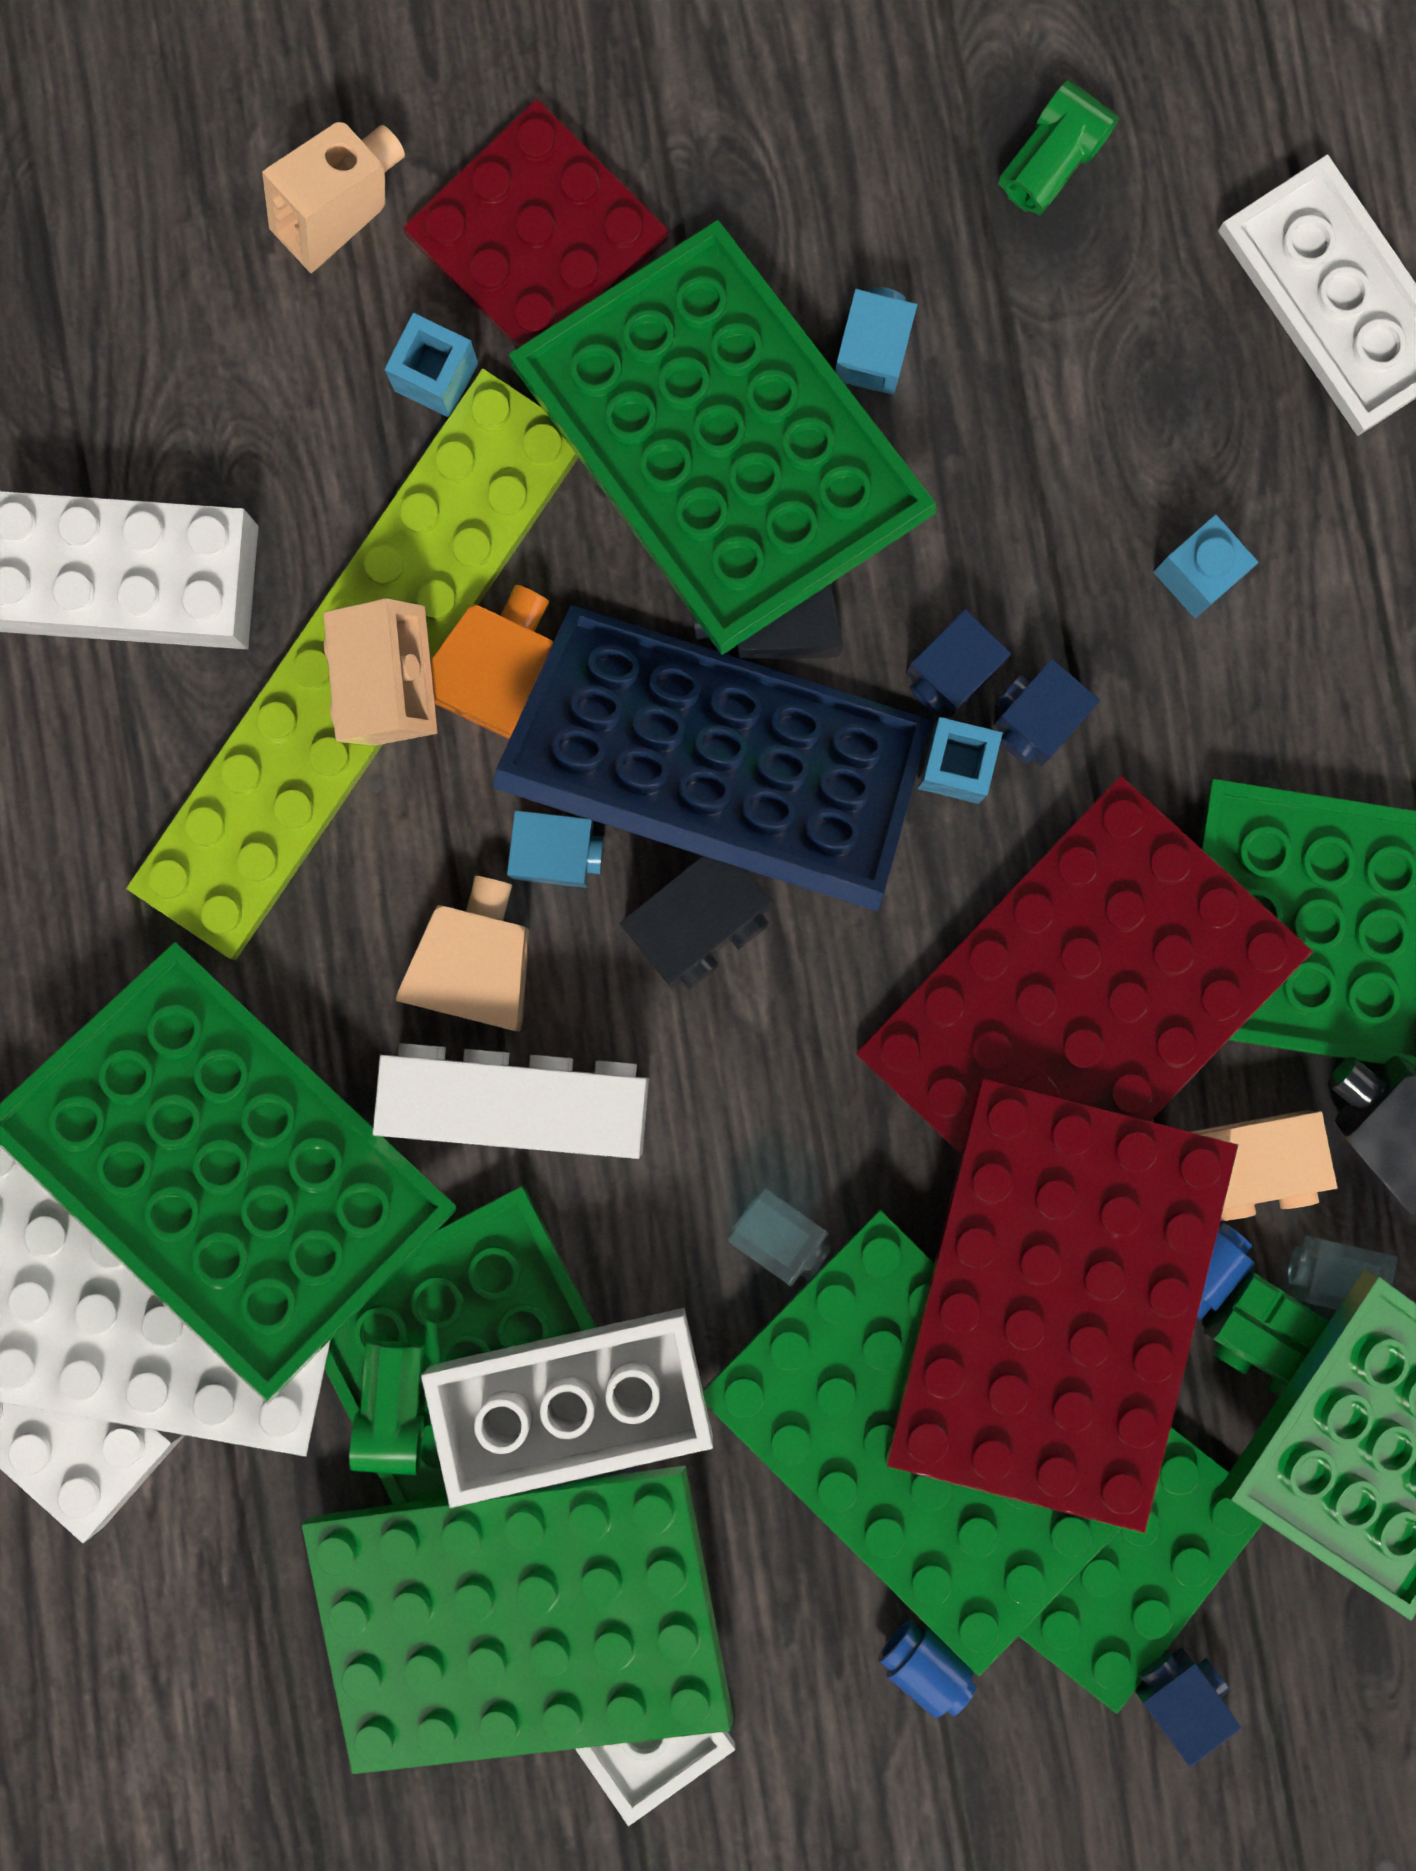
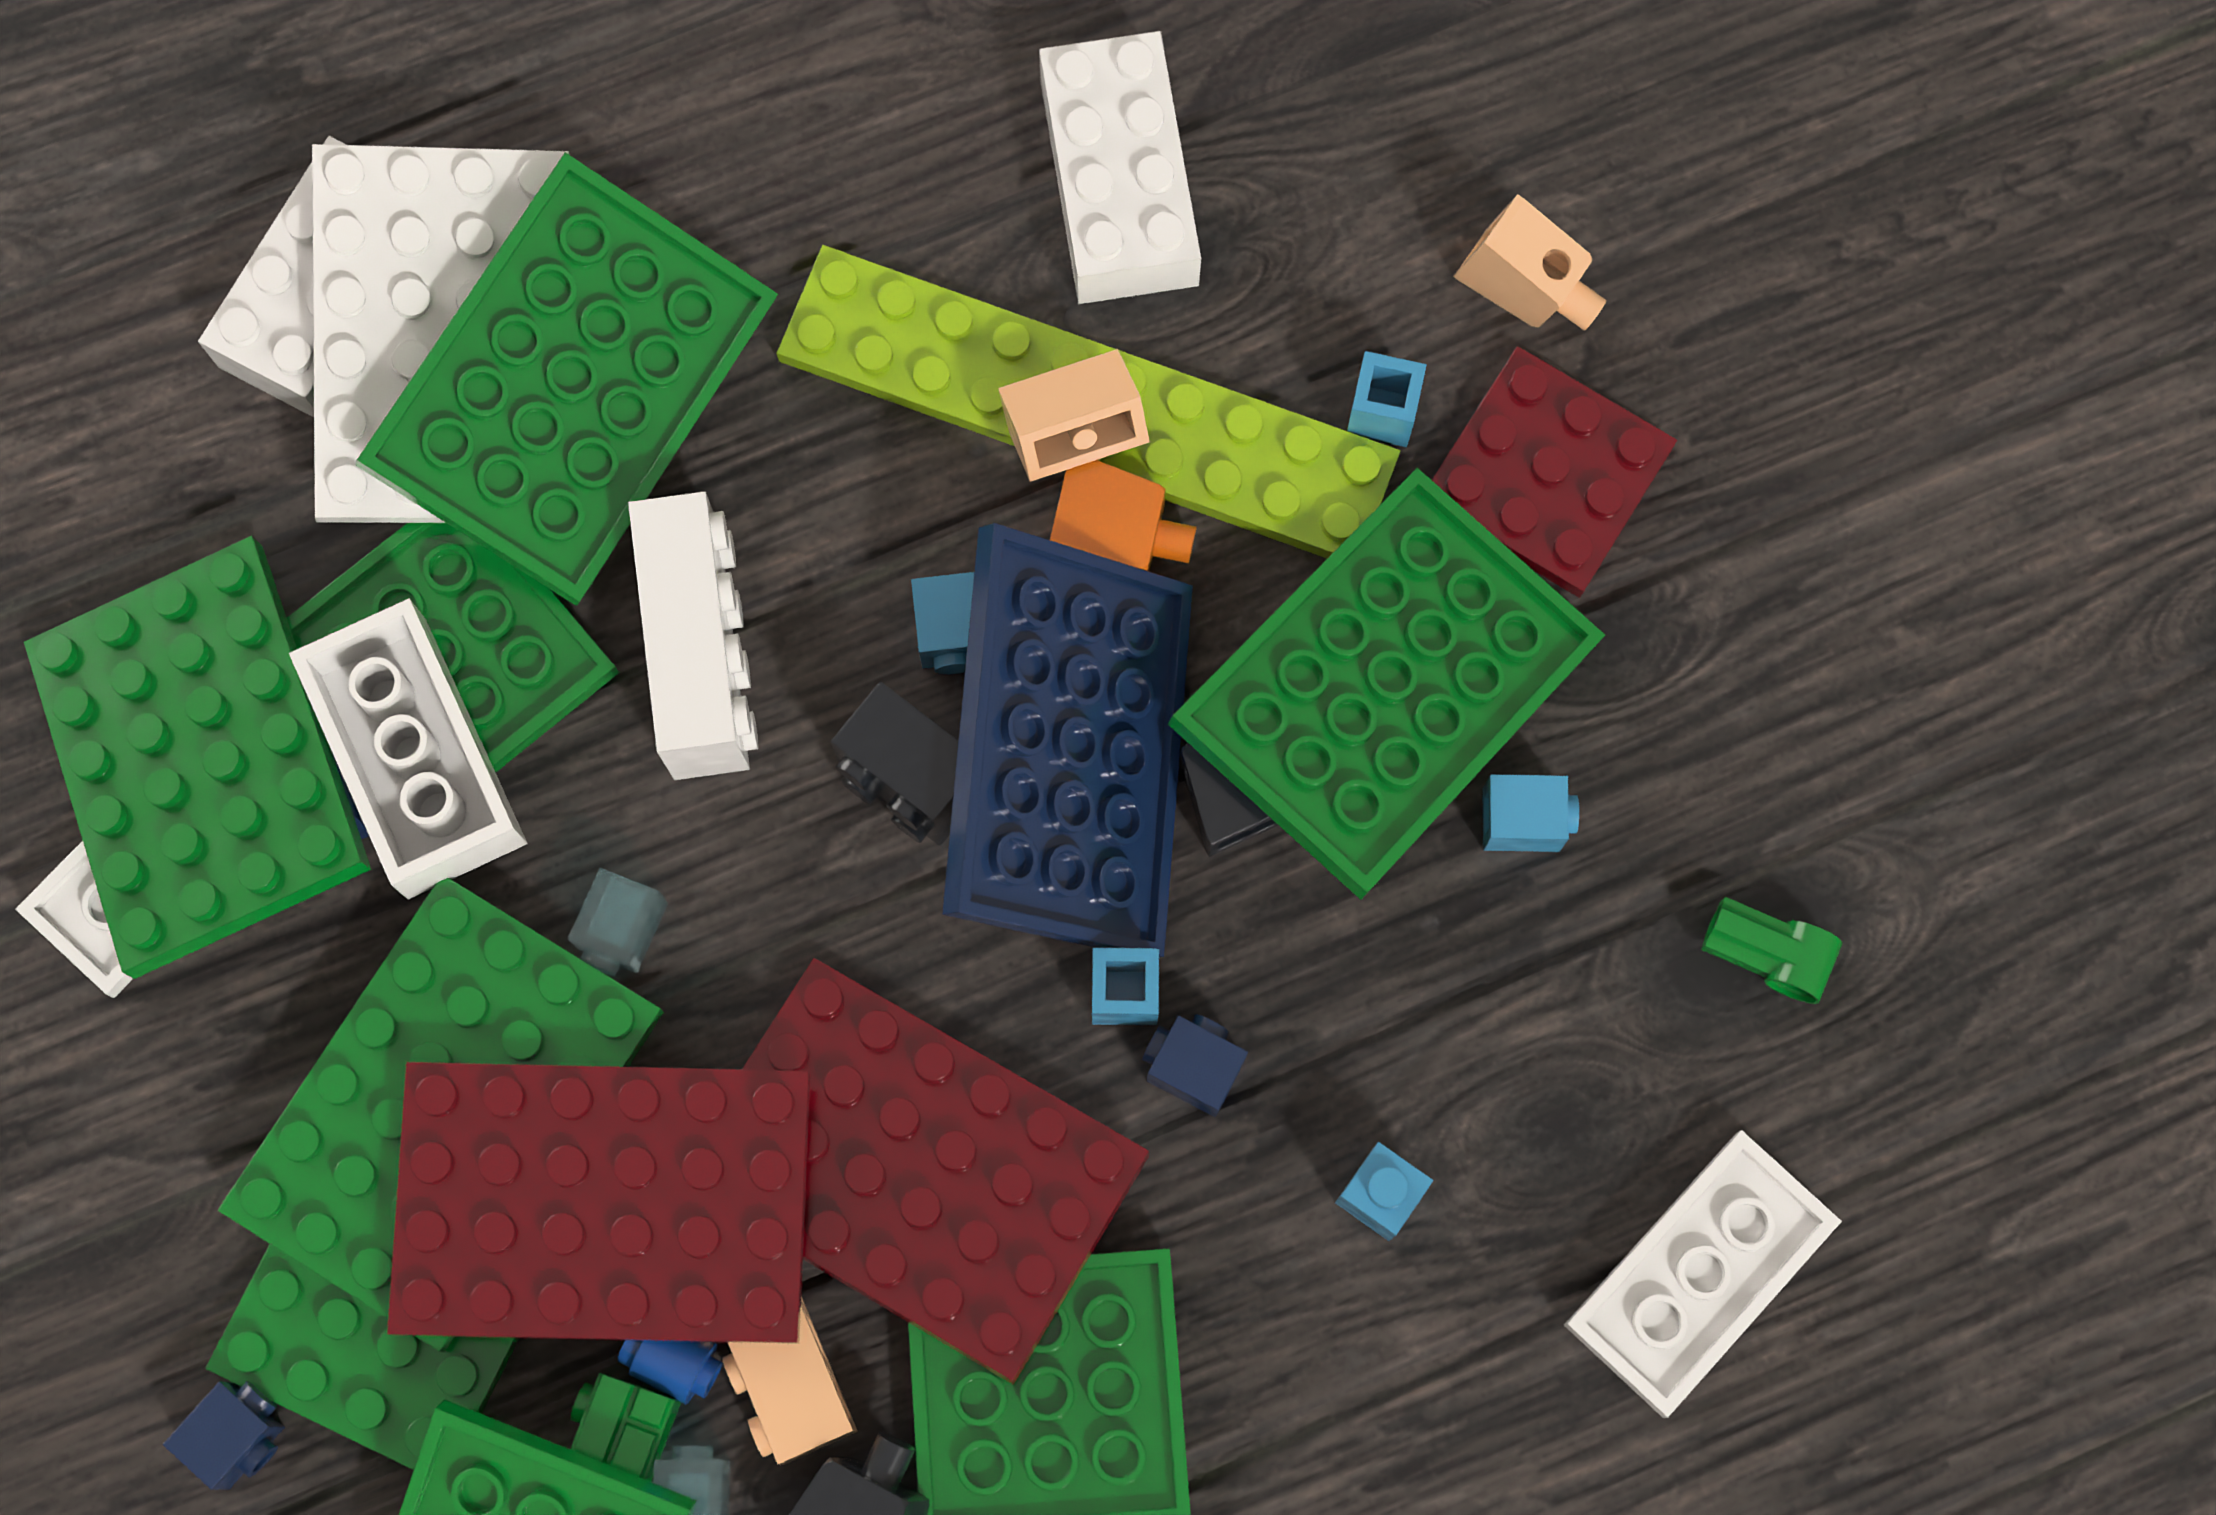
camera: 75 degrees right, 10 degrees down
green piece [350,1341,424,1475] -> none
light nougat torso [396,876,529,1032] -> none
blue brick [878,1620,977,1718] -> none
dark blue brick [906,609,1011,717] -> none

